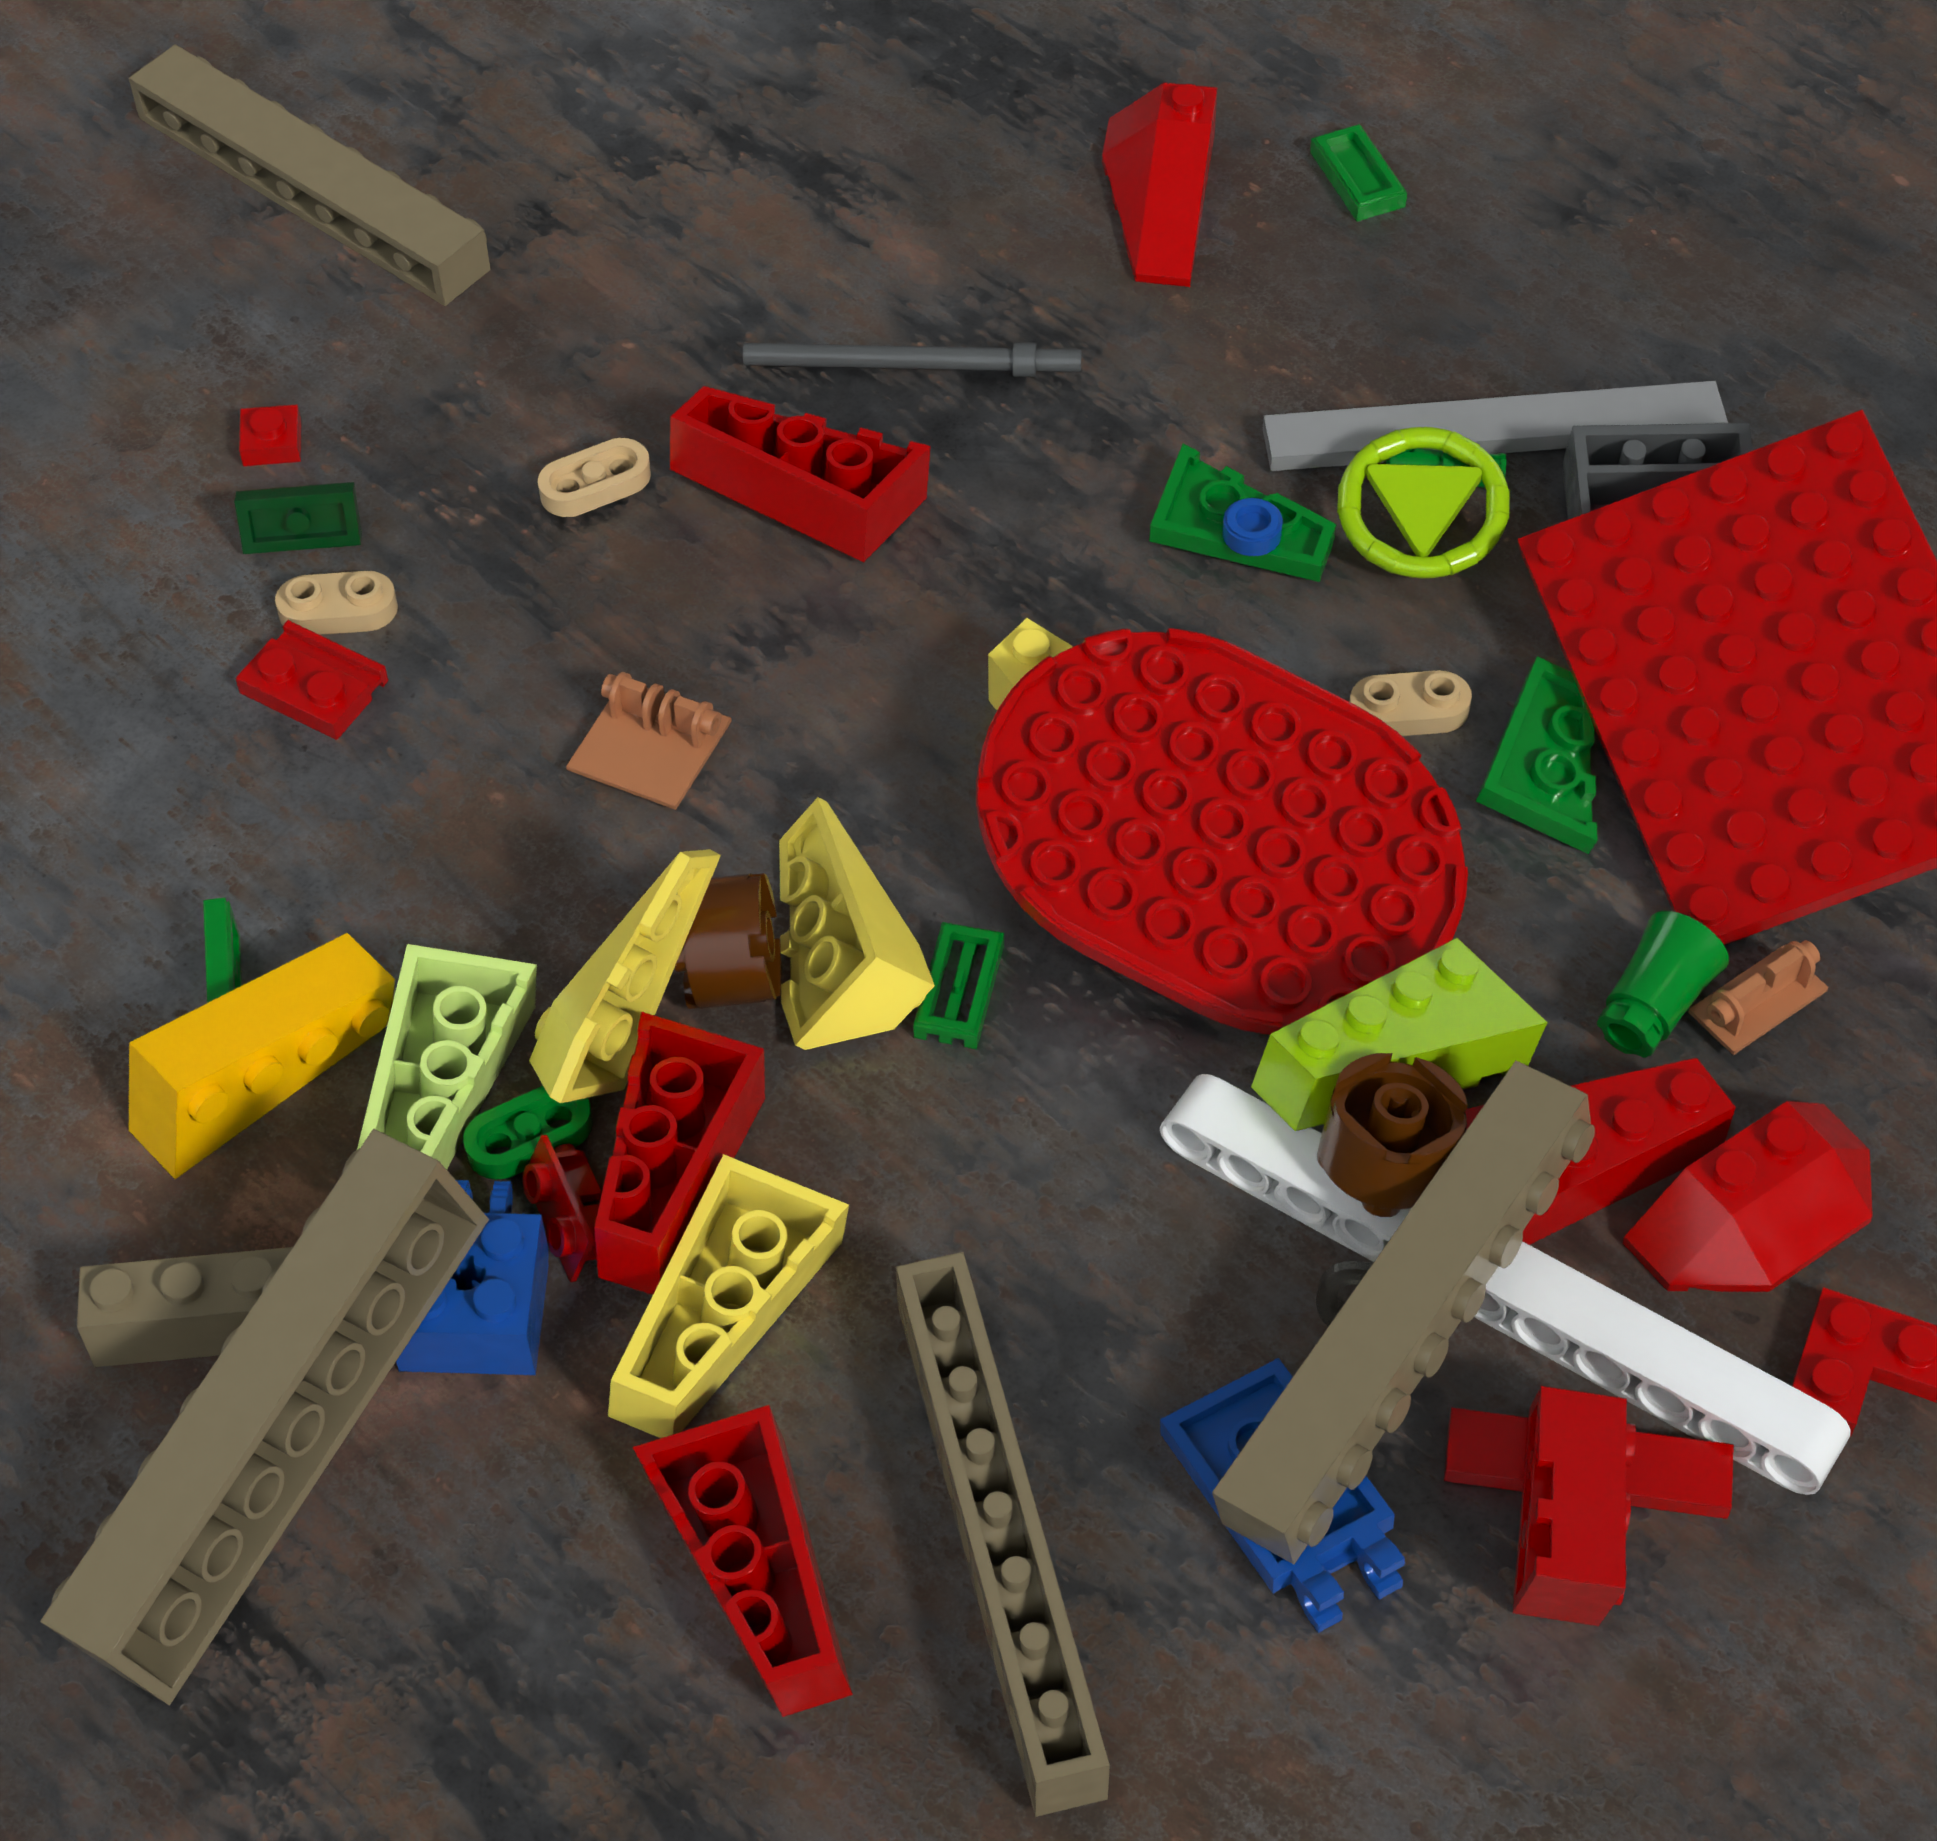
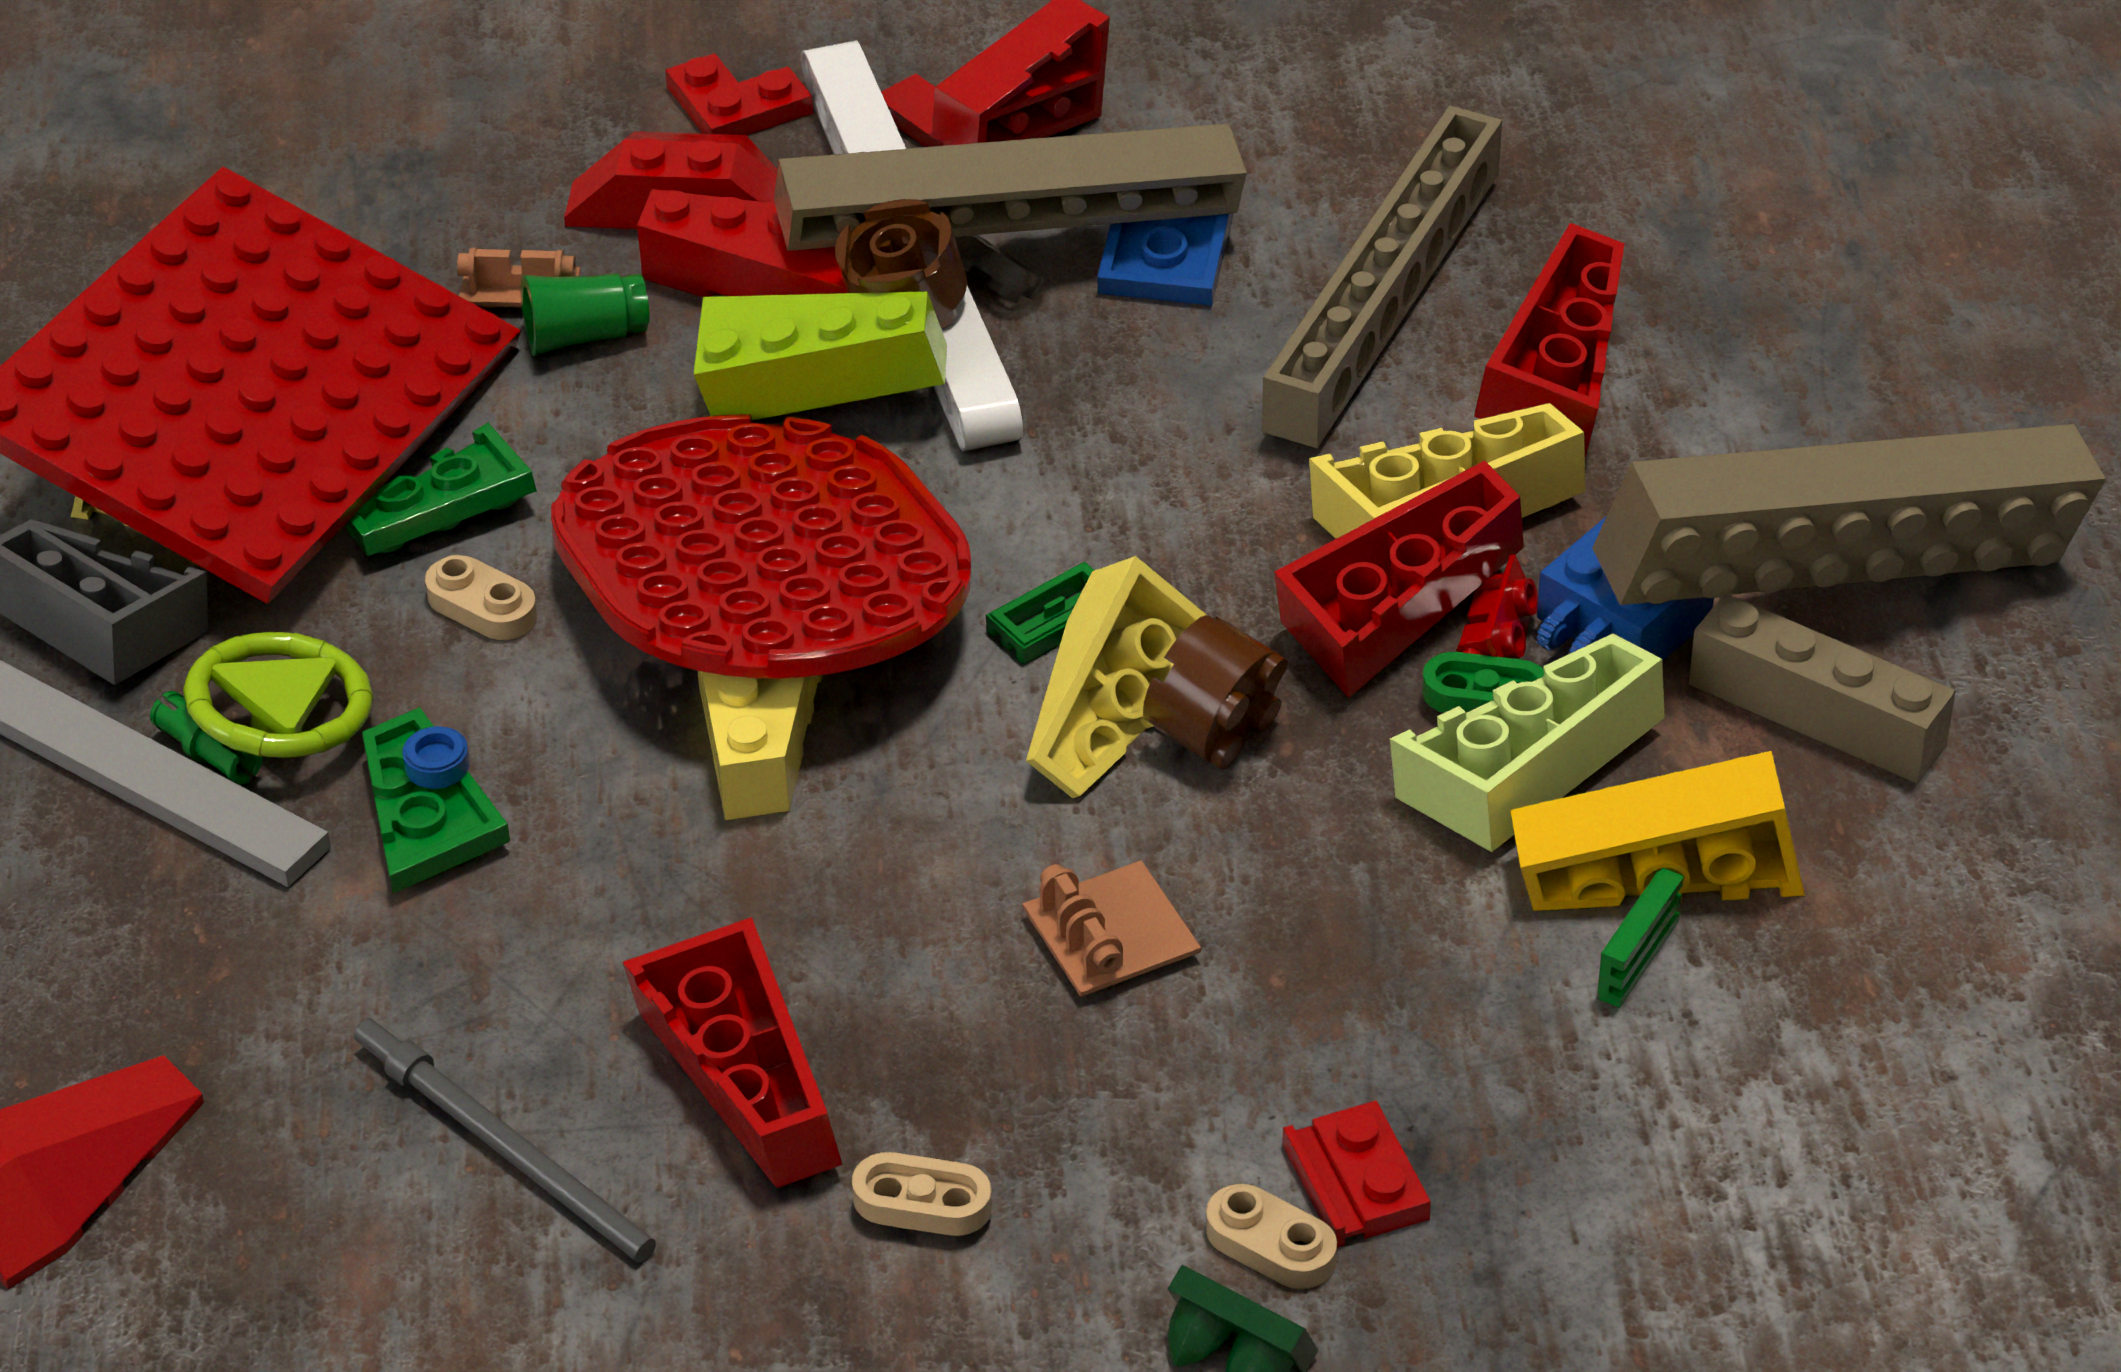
camera: 140 degrees left, 10 degrees down
light yellow wedge [529,849,721,1103] -> none

